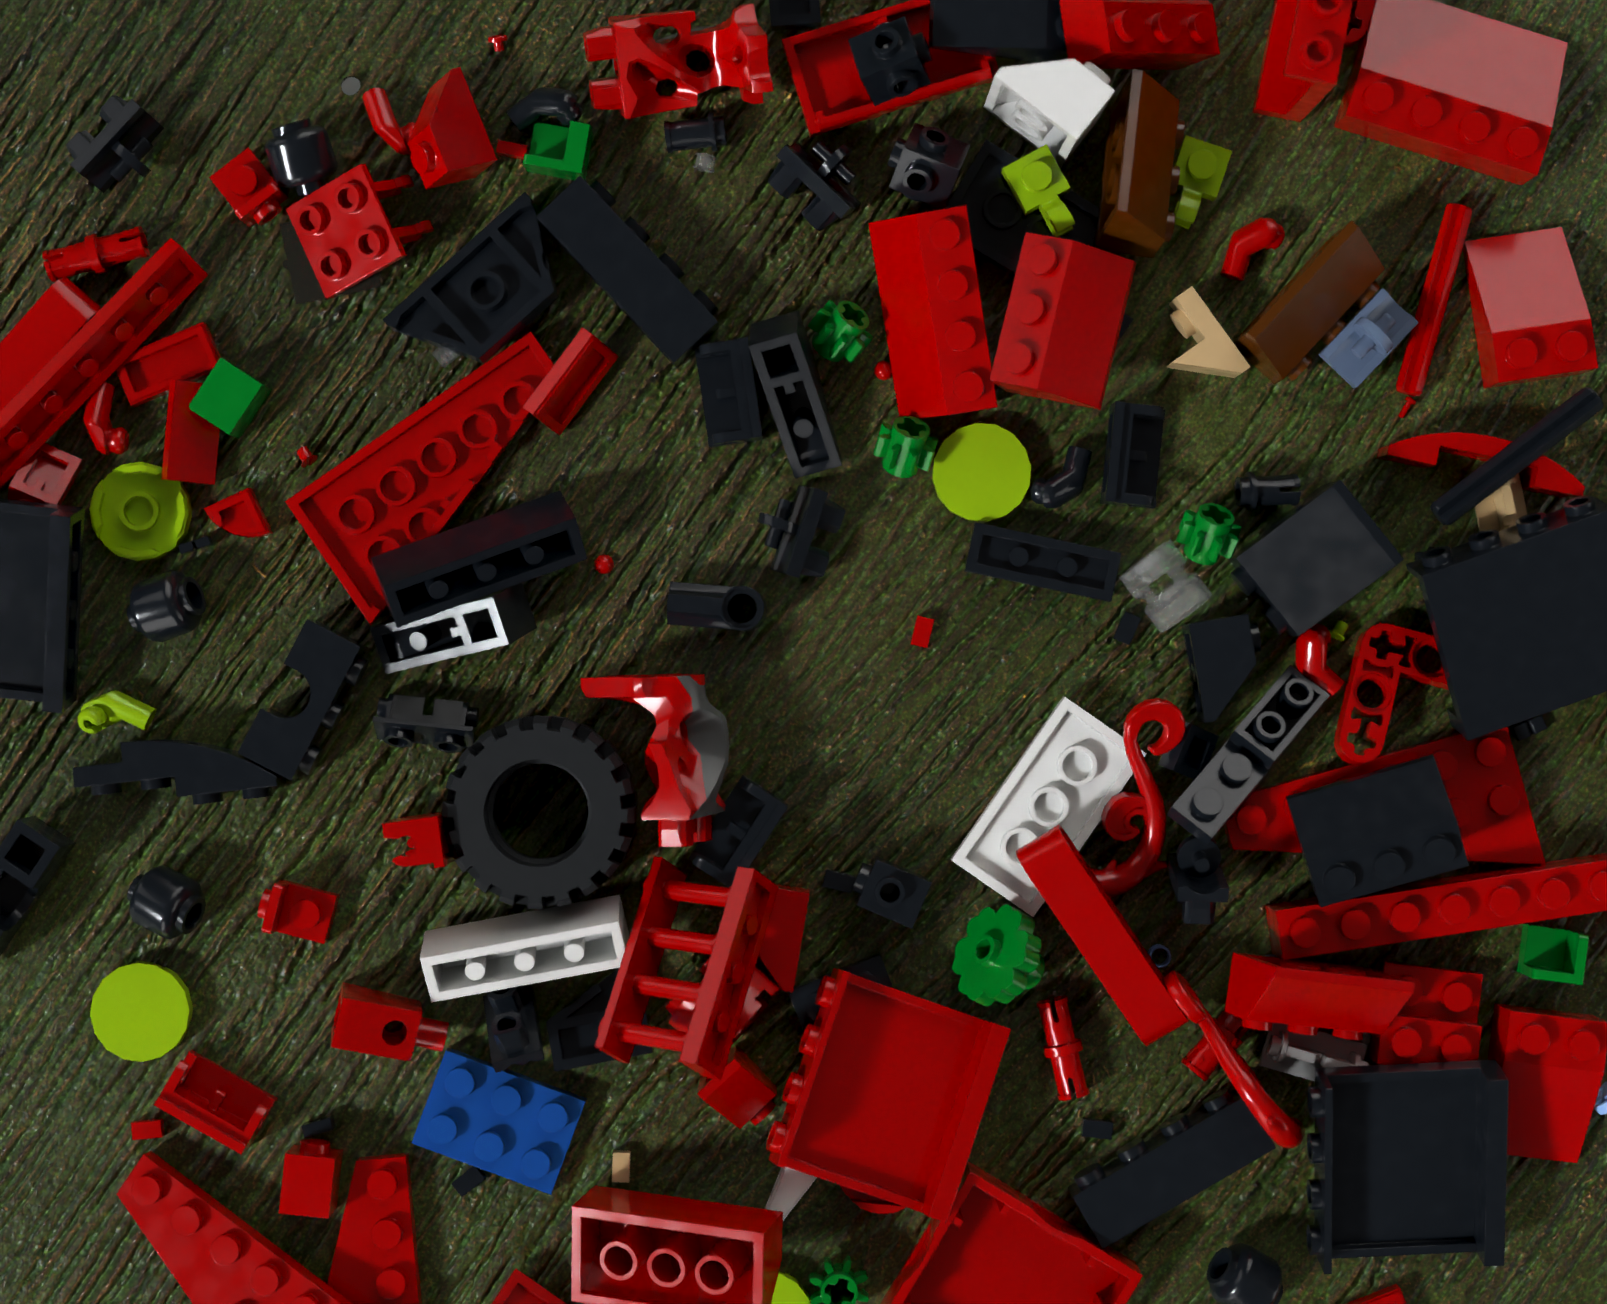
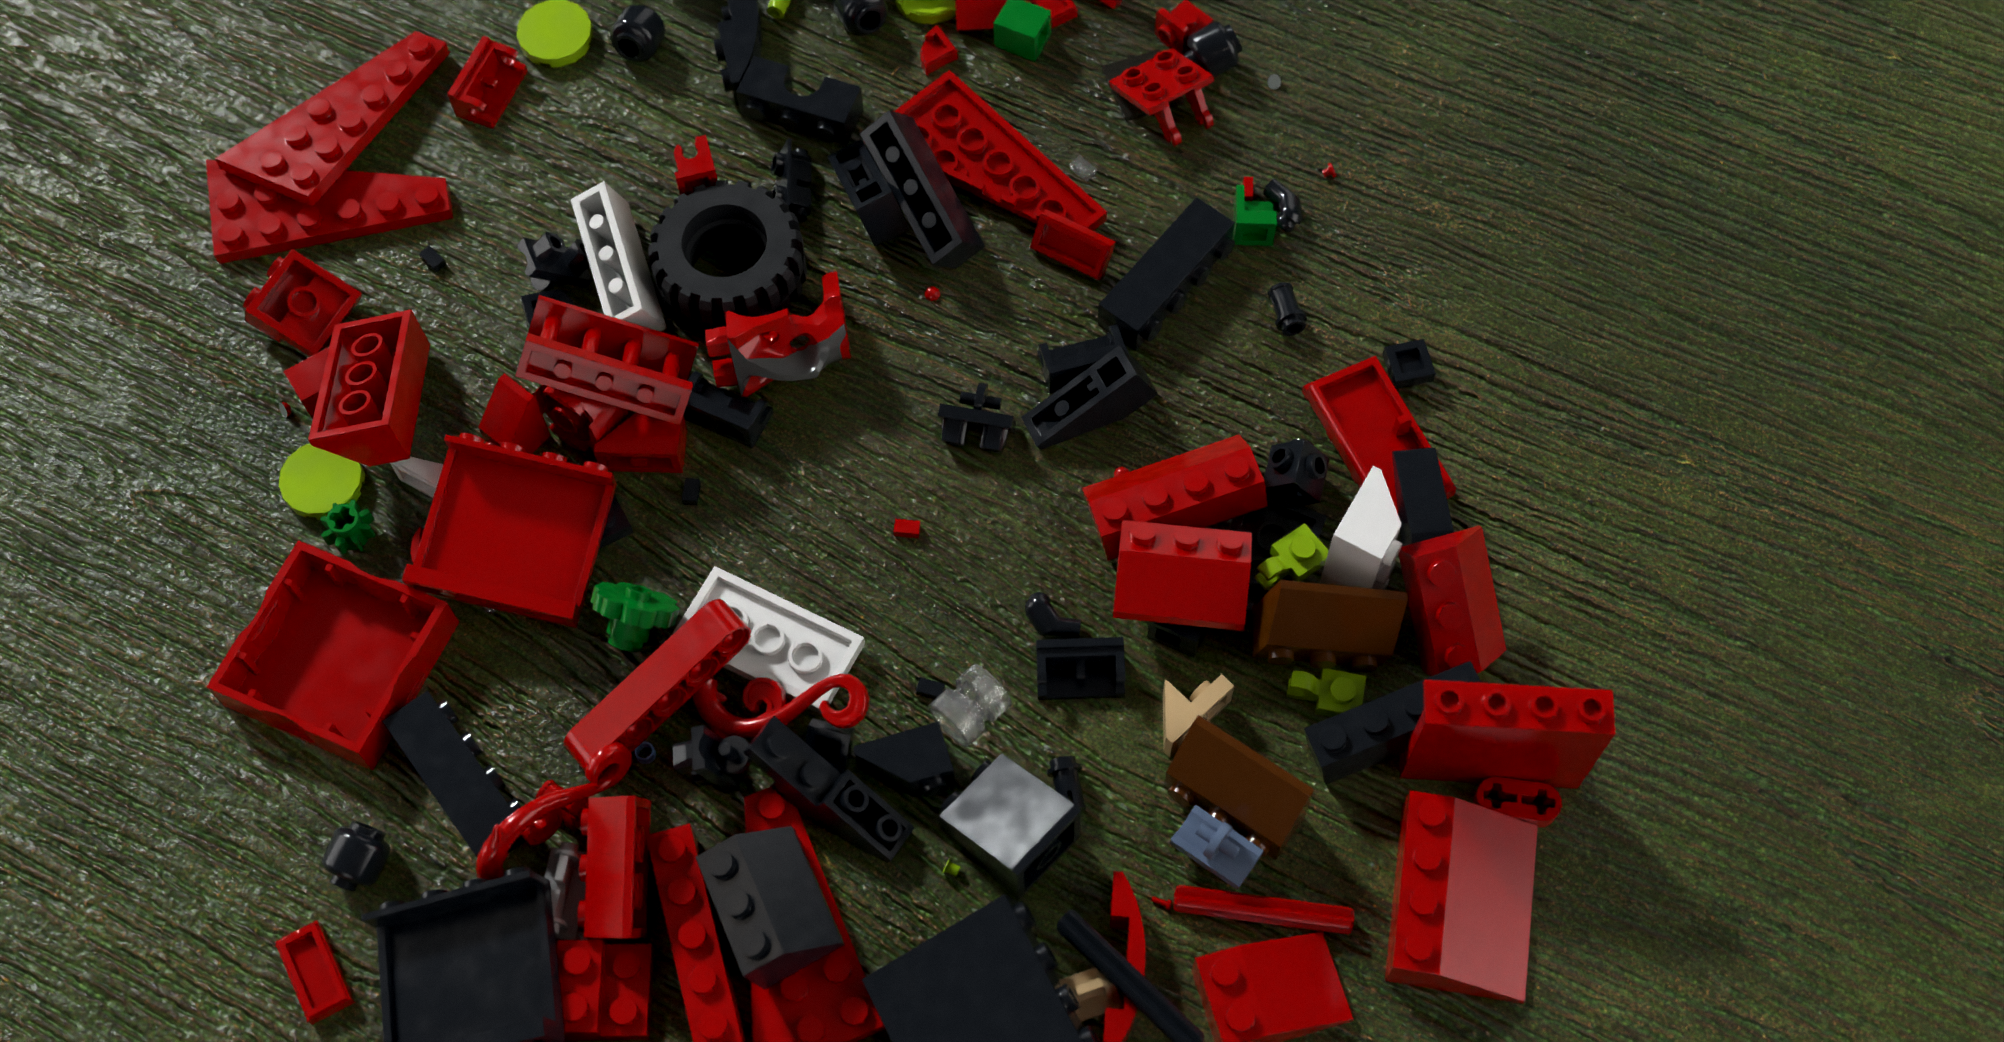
camera: 85 degrees right, 25 degrees down
red piece [131,1118,165,1140] -> none
black piece [178,536,213,555] -> none
red bracket [257,879,340,944] -> none
red brick [279,1139,343,1219] -> none
red piece [296,446,318,468] -> none
black piece [301,1115,336,1138] -> none
red torso [331,982,449,1061] -> none
red arm [362,87,415,155] -> none
black wing [382,192,558,364] -> none
red slope [407,67,498,189] -> none
blue plate [411,1047,587,1195] -> none
red hips [583,3,773,119] -> none
tan piece [612,1150,631,1183] -> none
black piece [667,581,767,632] -> none
clear piece [693,153,717,173] -> none
black hips [768,141,861,231] -> none
green gear [808,300,873,363] -> none
black brick [848,16,933,106] -> none
black brick [851,856,932,929] -> none
green gear [873,416,938,478] -> none
lime tile [932,423,1031,522] -> none
black plate [964,522,1121,602] -> none
red pin [1036,996,1090,1101] -> none
black piece [1081,1117,1114,1140] -> none
green gear [1176,503,1241,565] -> none
red arm [1220,217,1285,281] -> none
red arm [1295,623,1345,699] -> none
red beam [1334,623,1449,765] -> none
none -> black brick [1304,661,1481,785]

